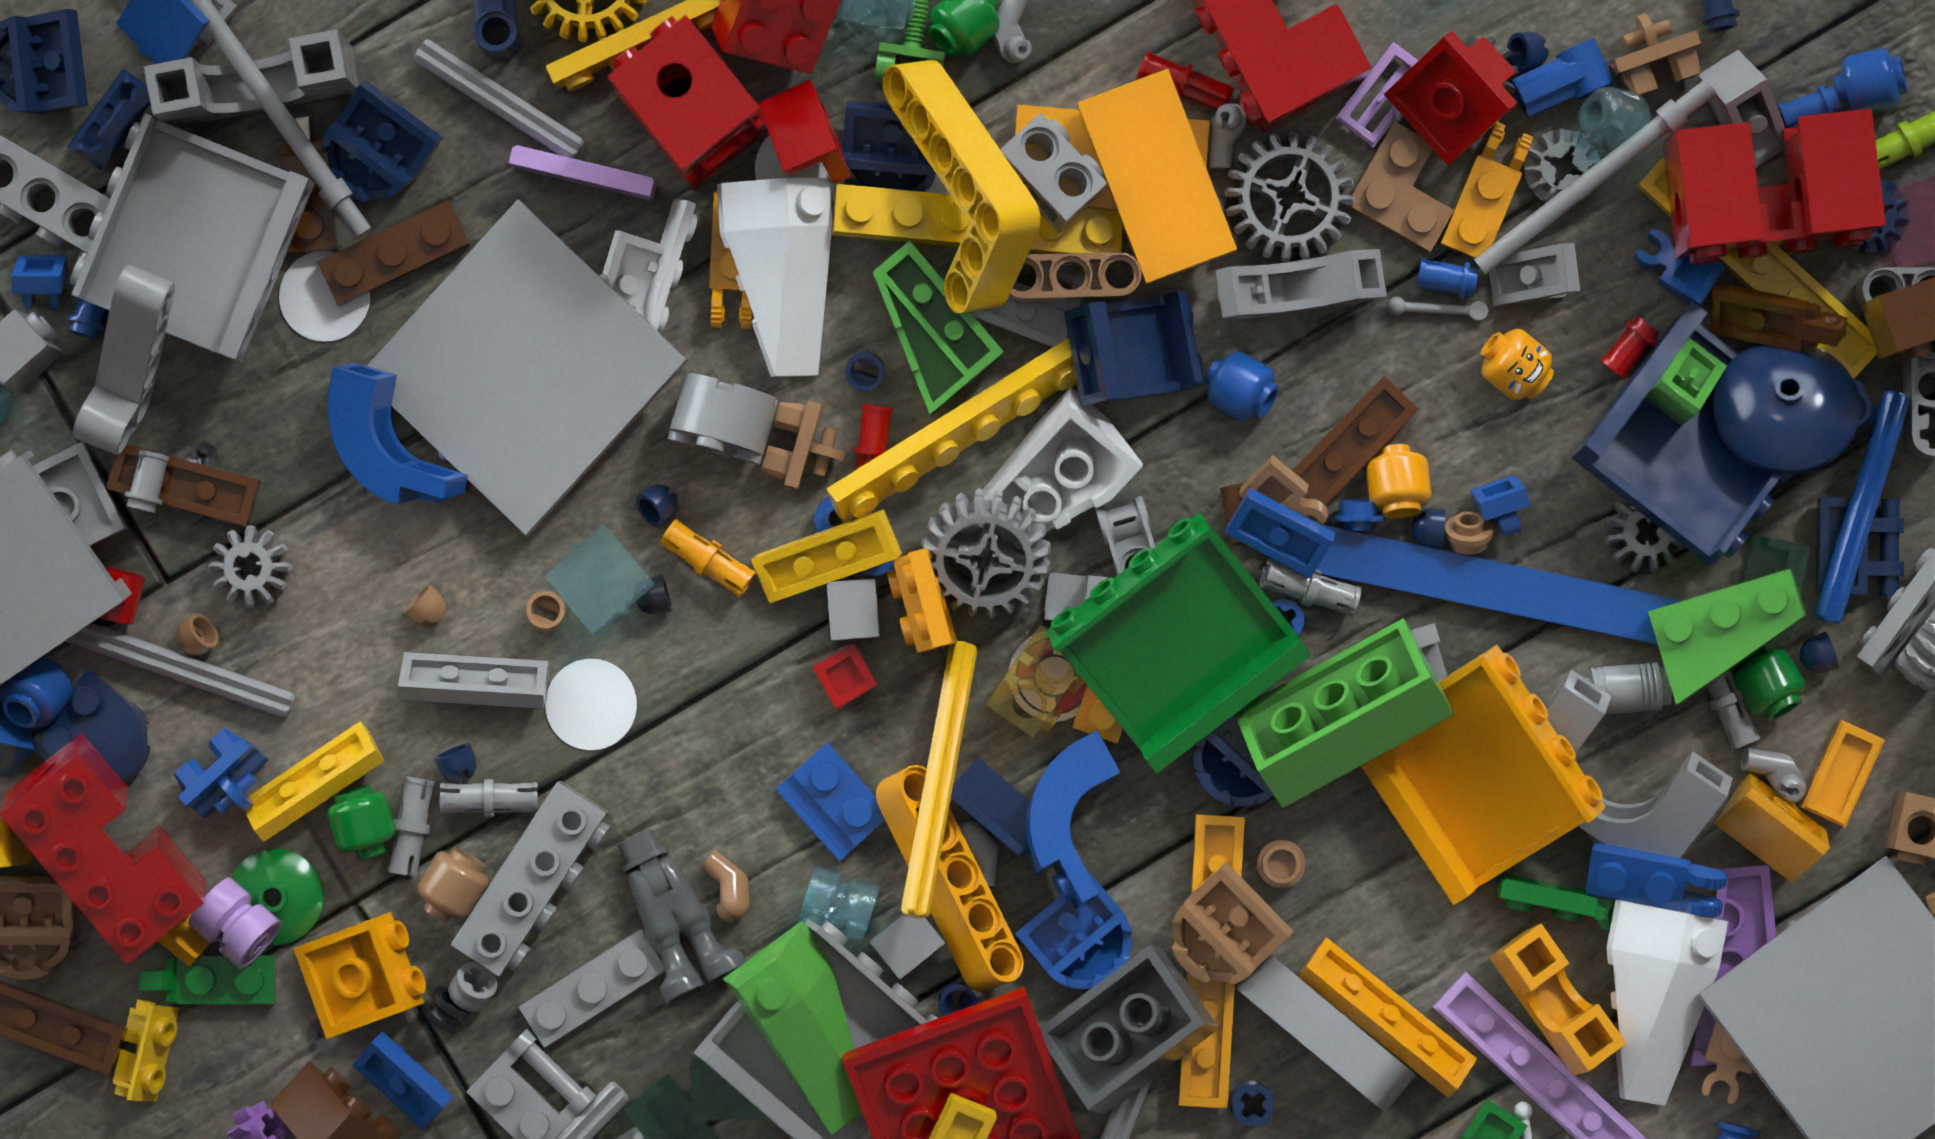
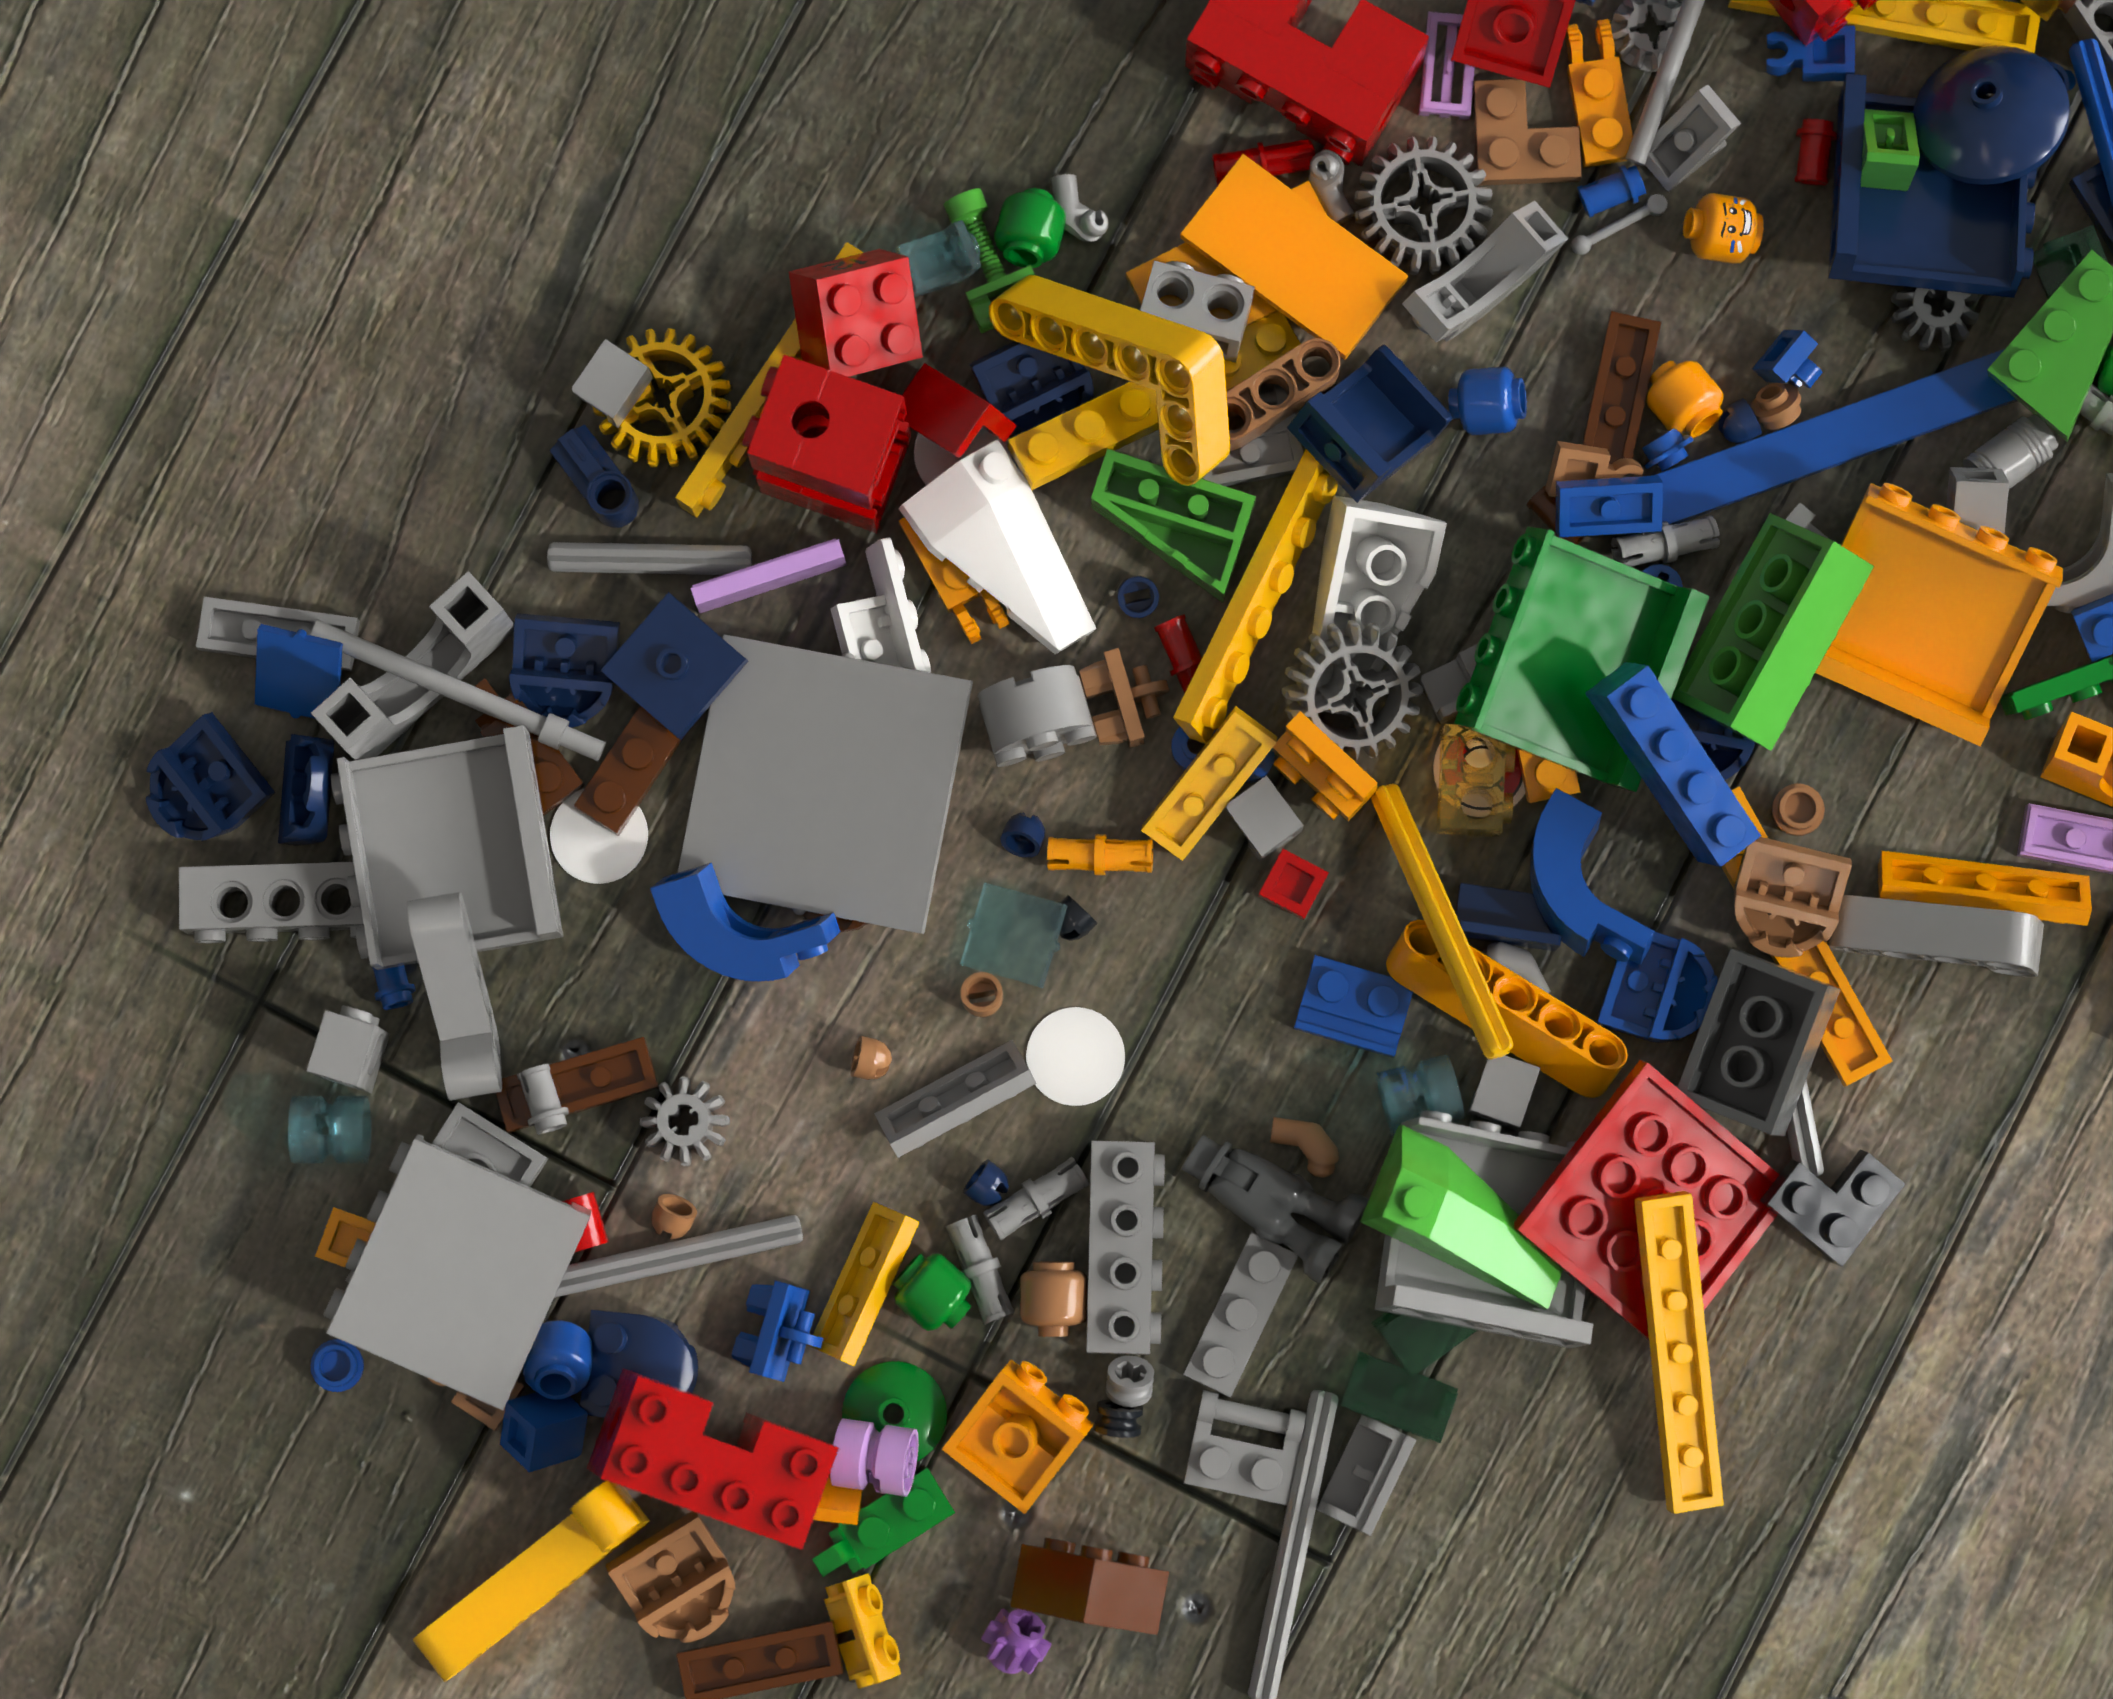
camera: 25 degrees left, 5 degrees down
blue tile [11,255,69,309] -> none
blue plate [352,1031,454,1130] -> none
dark blue hinge [937,982,978,1016] -> none
light grey piece [1095,495,1155,575] -> none
dark blue bush [1229,1080,1274,1126] -> none
reddish brown hinge [1710,282,1847,353] -> none
none -> dark blue plate [600,592,748,740]
none -> blue brick [1585,662,1761,867]

